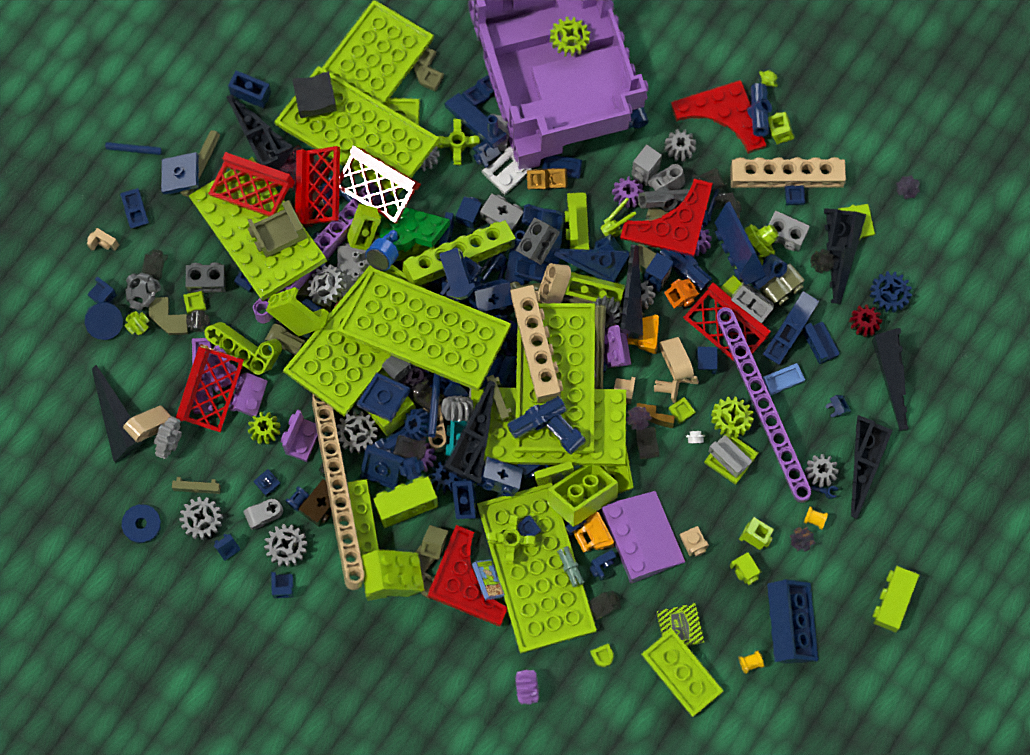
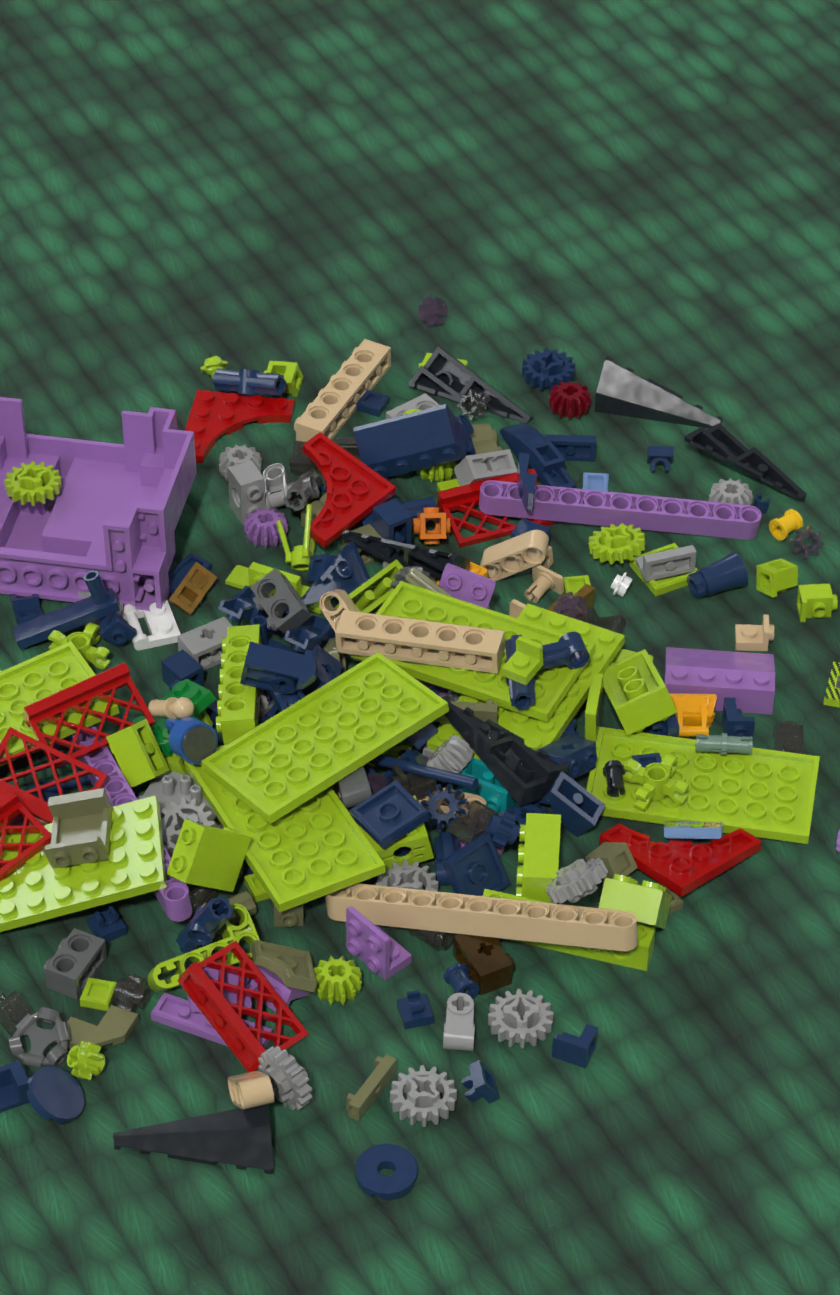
camera: 65 degrees left, 30 degrees down
none -> tan pin [148,697,194,719]
none -> dark blue piece [176,896,233,953]
none -> olive tile [251,940,317,992]
none -> lime bracket [502,636,543,685]
none -> dark blue slope [517,452,537,511]
none -> light grey gear [545,858,608,904]
none -> black pin [603,760,625,797]
none -> dark blue plant [687,552,748,599]

